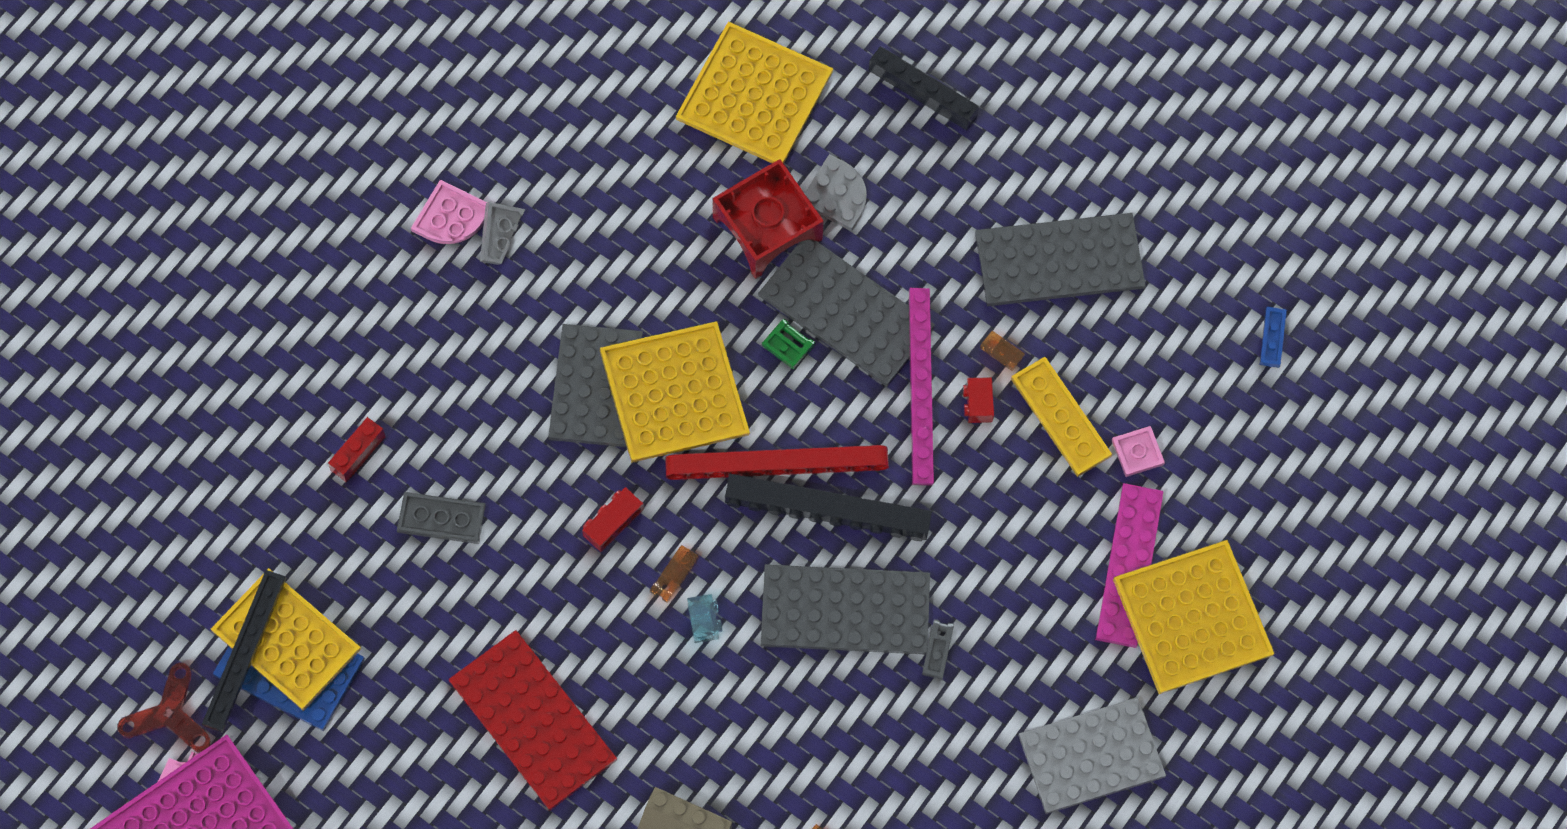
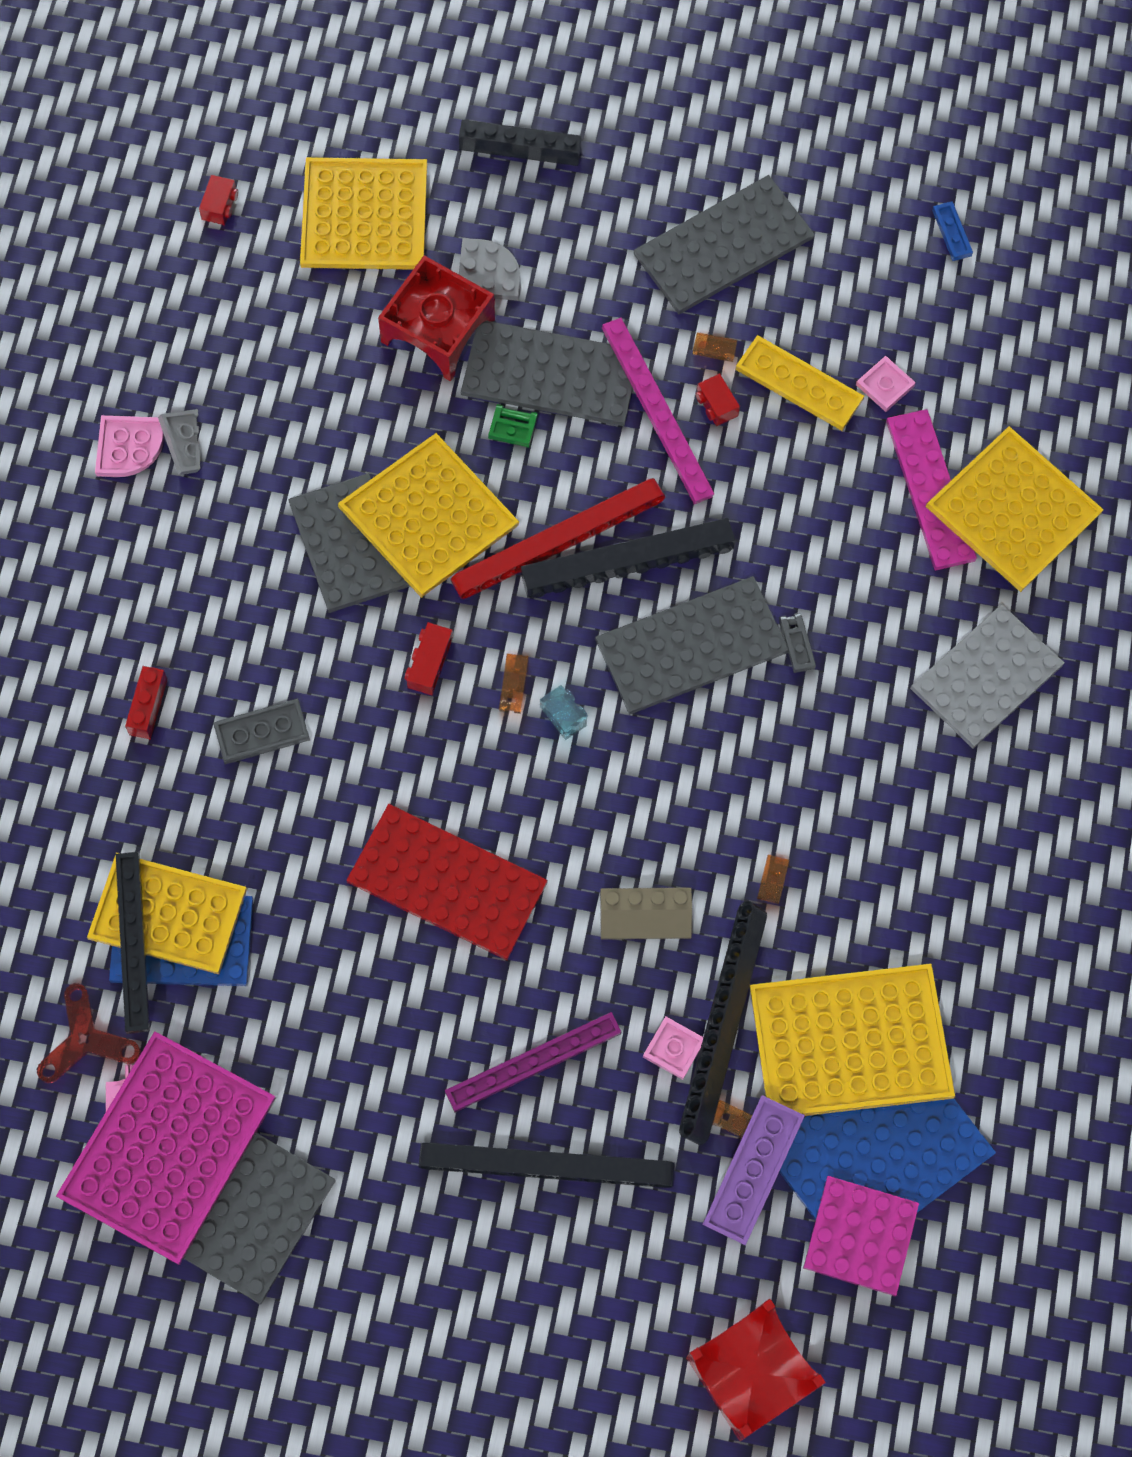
camera: 25 degrees left, 0 degrees up
none -> red brick [199,175,238,225]

